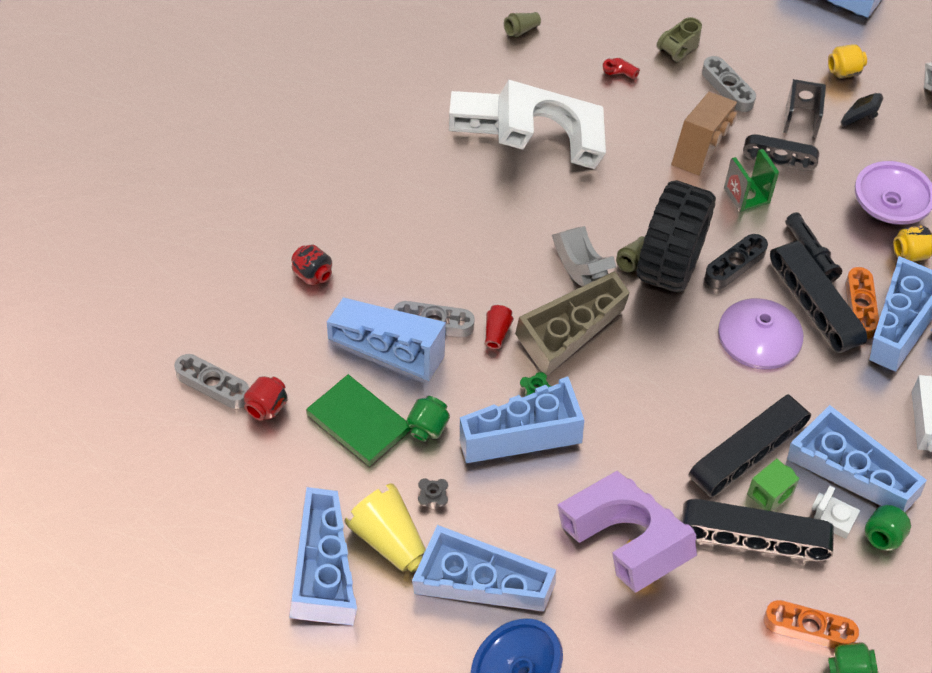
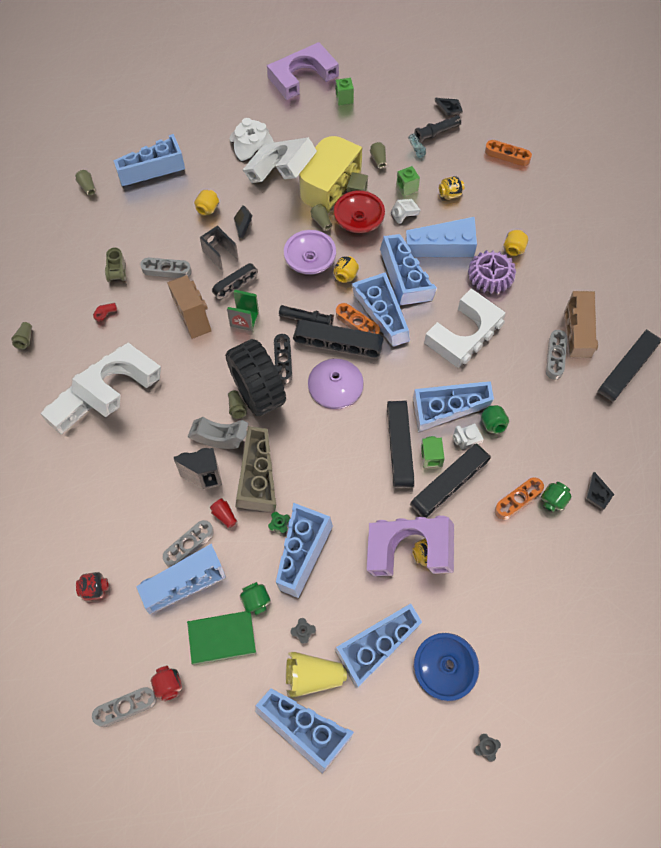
camera: 50 degrees left, 10 degrees up
none -> black slope [174,448,222,489]

